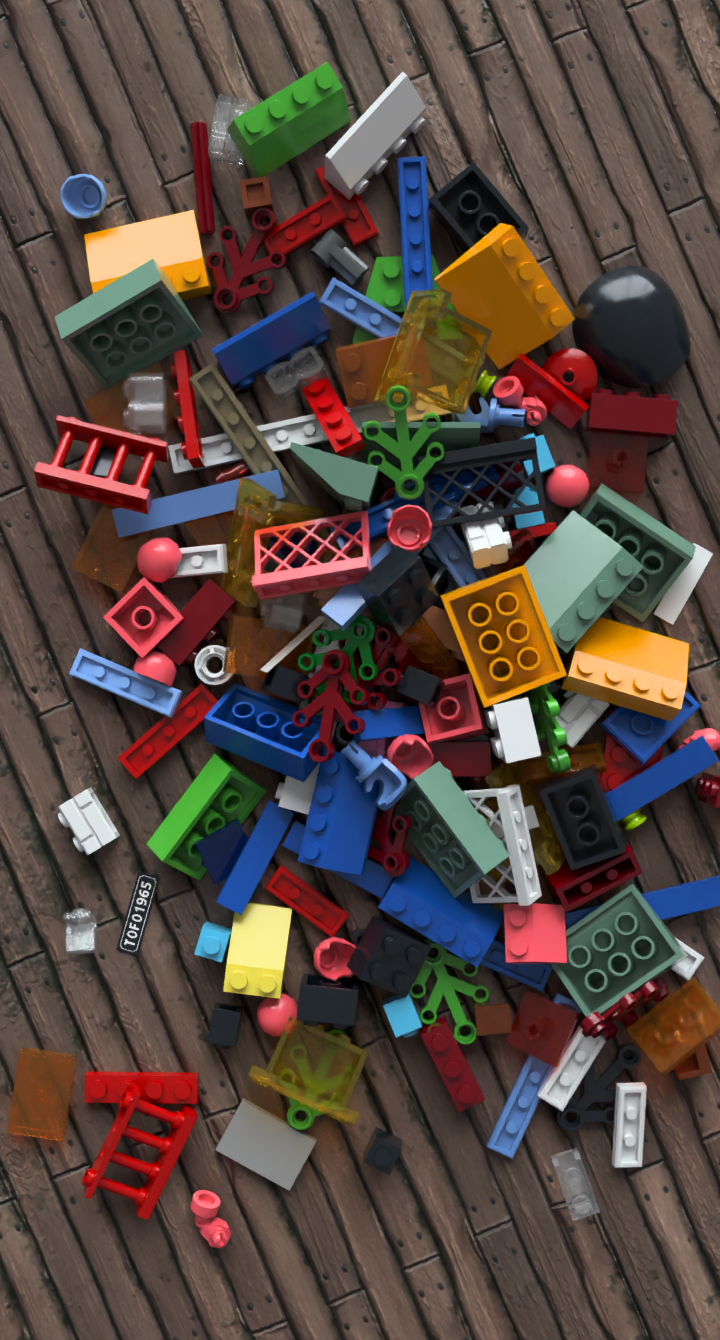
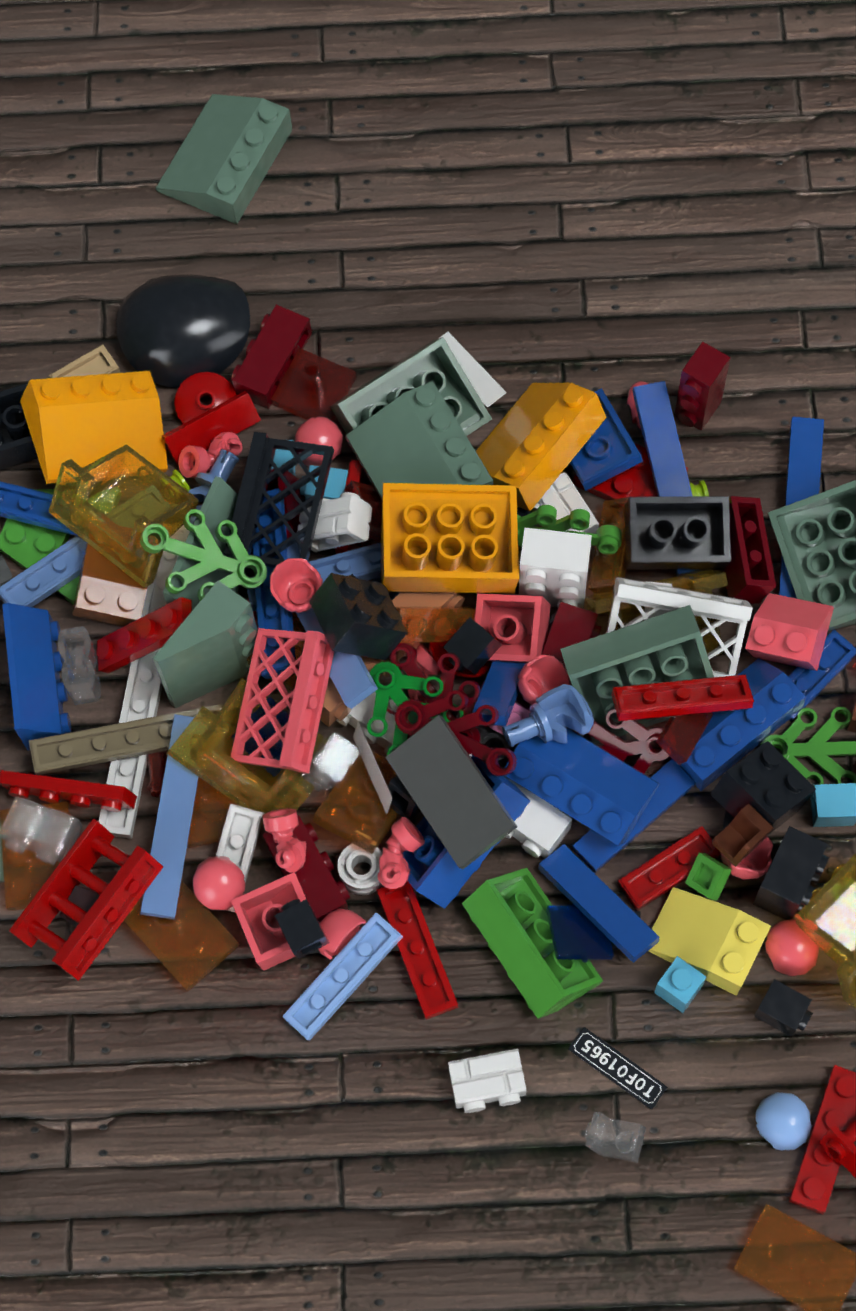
camera: 65 degrees left, 20 degrees down
none -> tan tile [49,345,121,378]
none -> coral arm [262,808,307,873]
none -> black brick [275,899,330,959]
none -> coral arm [377,817,425,889]
none -> dark grey tile [385,715,518,869]
none -> red tile [612,674,754,721]
none -> clear red tile [656,712,713,765]
none -> bright green plate [685,853,732,900]
none -> copper panel [712,803,773,867]
none -> light blue hair [756,1092,812,1150]

